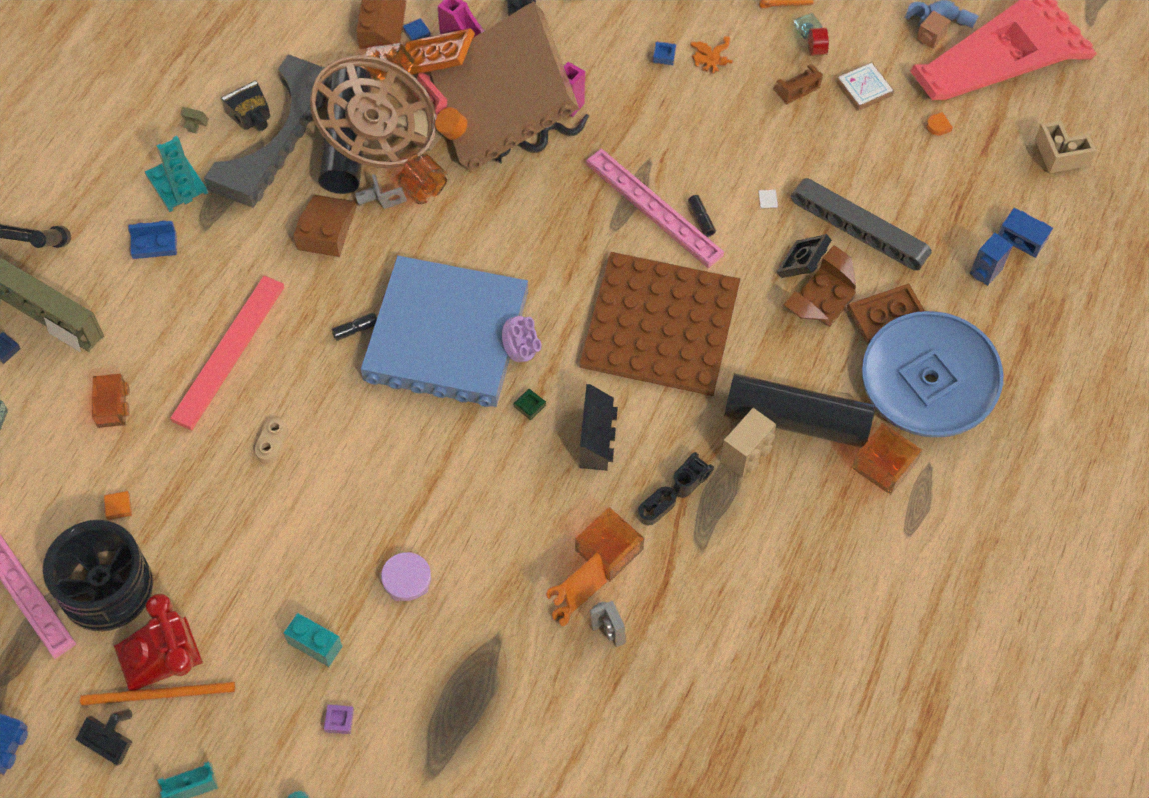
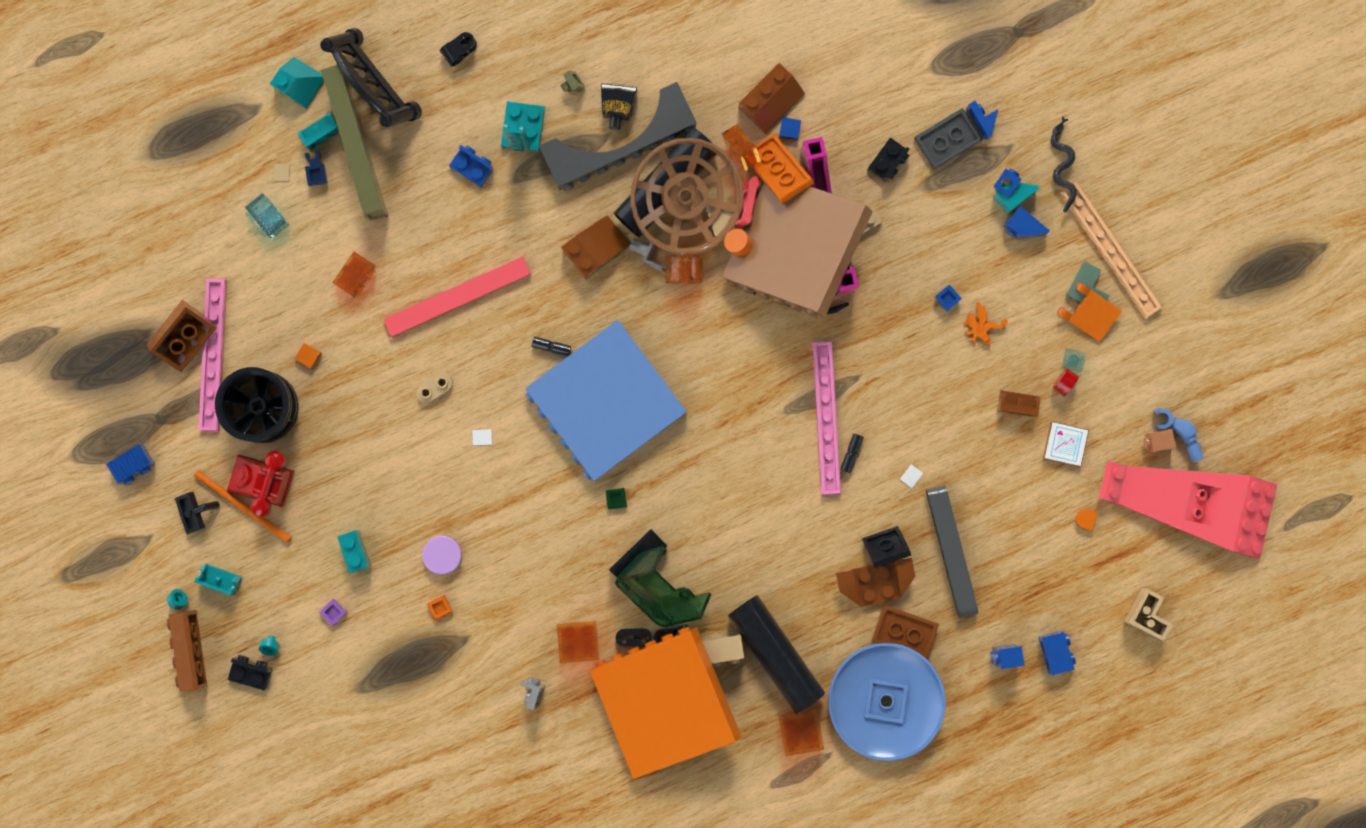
camera: 40 degrees right, 25 degrees up
lavender tile [502,316,541,362] -> none
orange flag [546,553,607,626] -> none
dark orange plate [579,252,741,397] -> none
none -> orange tile [427,595,453,621]
none -> black piece [440,32,477,67]
none -> white sticker [472,429,492,445]
none -> orange brick [589,627,742,779]
none -> clear green windscreen [615,546,712,627]

